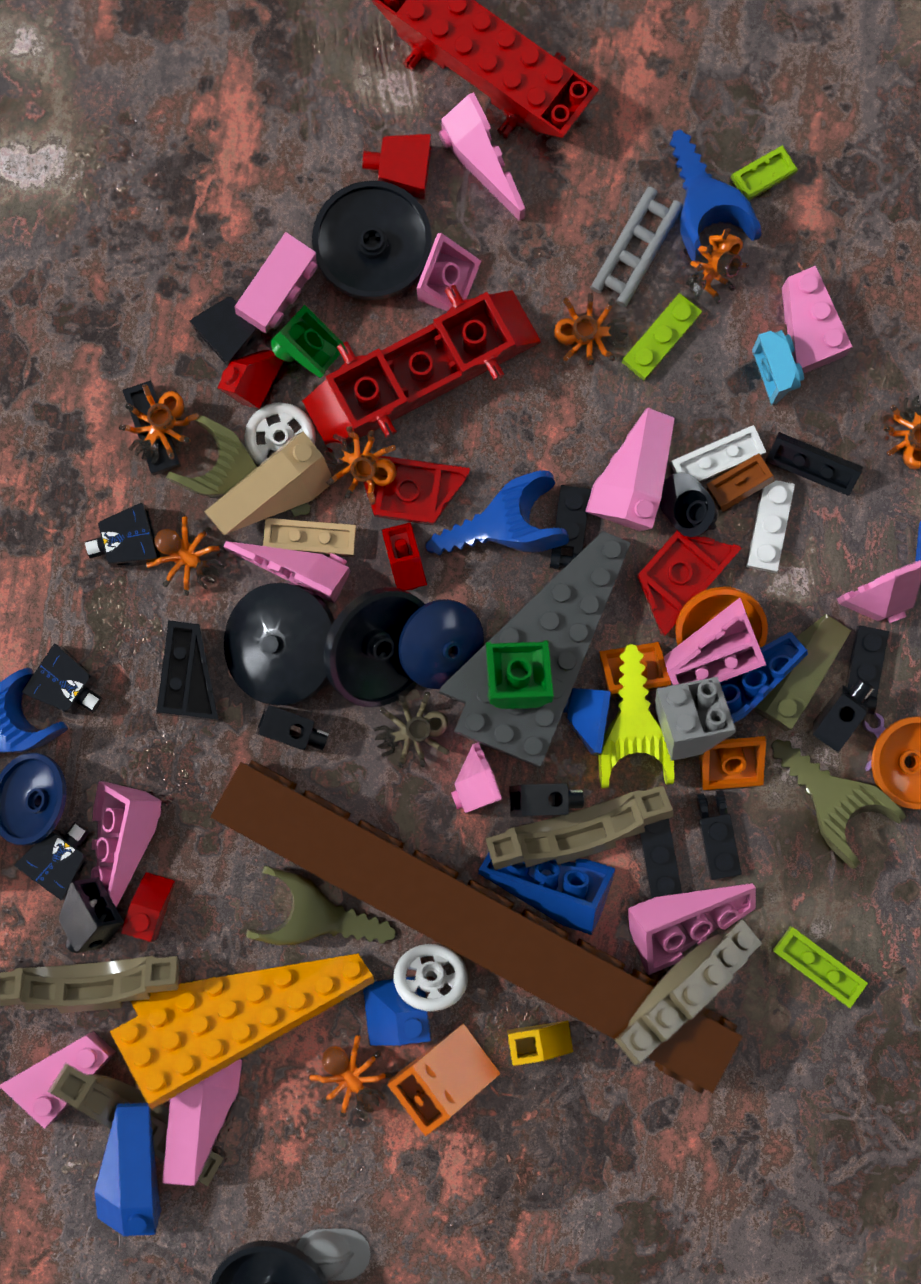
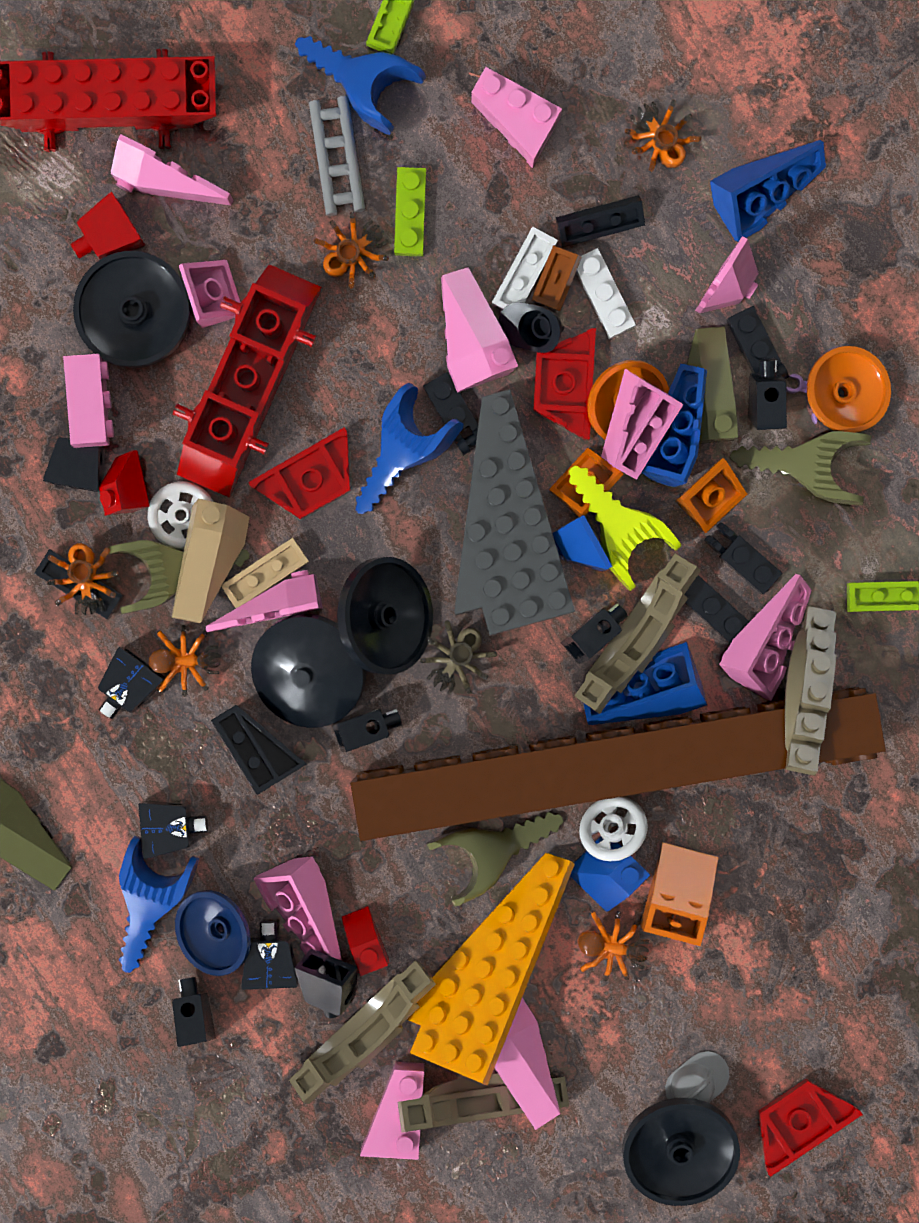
camera: 40 degrees left, 5 degrees up
blue wedge [94,1103,161,1236] -> none
green slope [271,305,346,378] -> none
animal [324,426,397,505] -> none
red slope [382,522,427,590] -> none
dark blue dish [398,599,484,690] -> none
bright pink wedge [451,743,502,813] -> none
green slope [486,640,554,709] -> none
yellow slope [507,1020,573,1066] -> none
light grey slope [654,677,736,761] -> none
animal [686,228,749,304] -> none
medium azure slope [752,330,804,405] -> none

